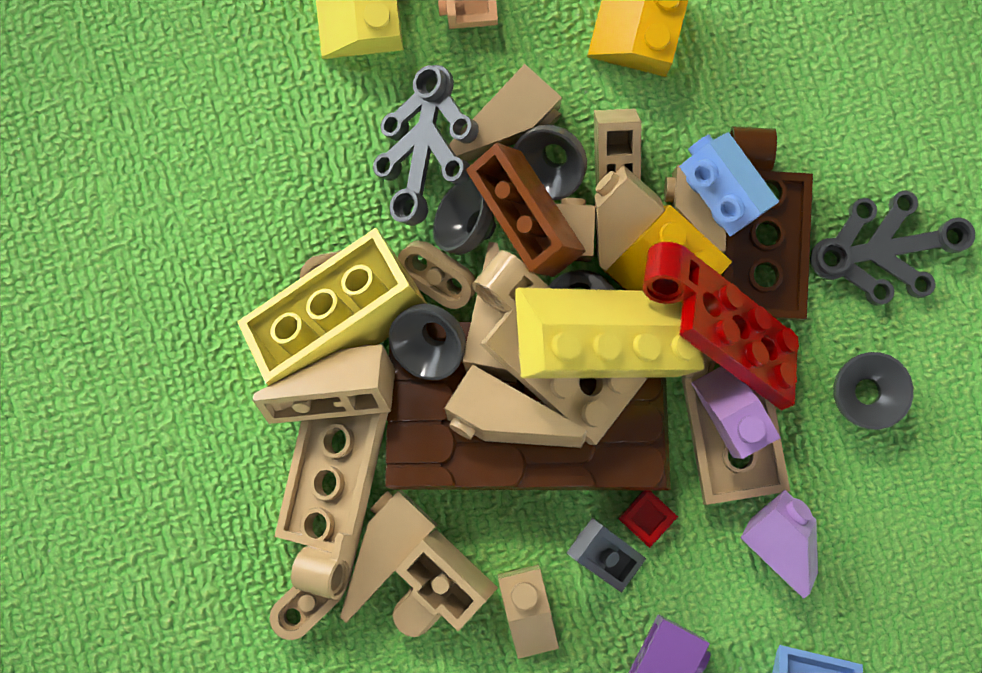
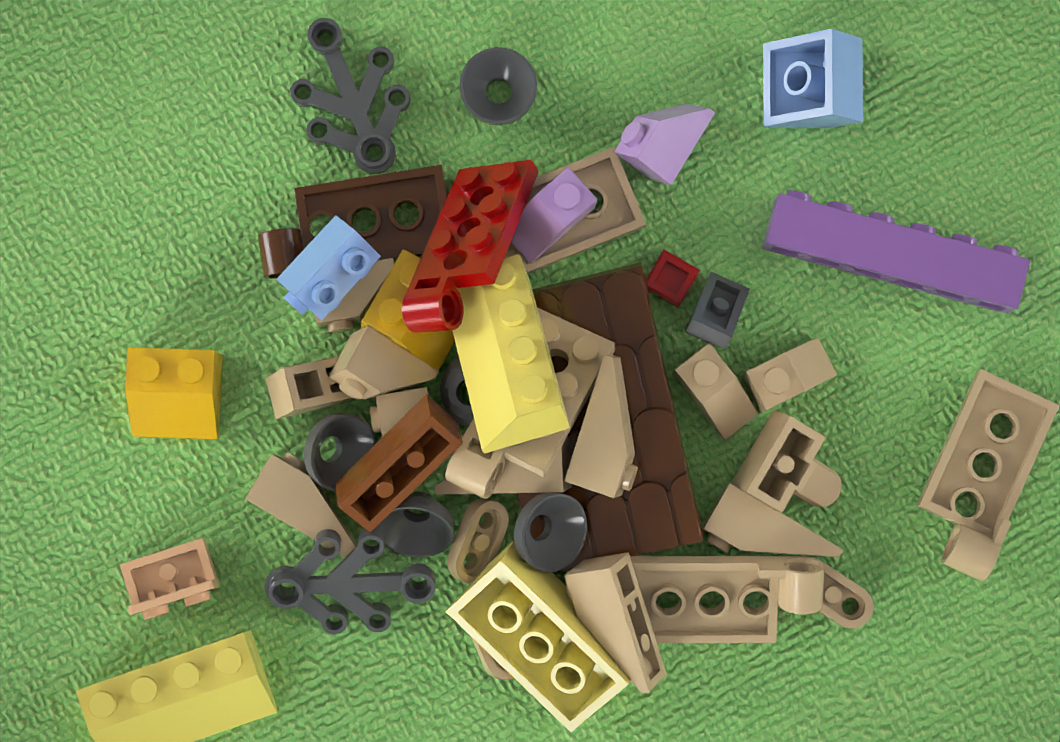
camera: 105 degrees left, 0 degrees up
none -> tan slope [672,343,758,441]

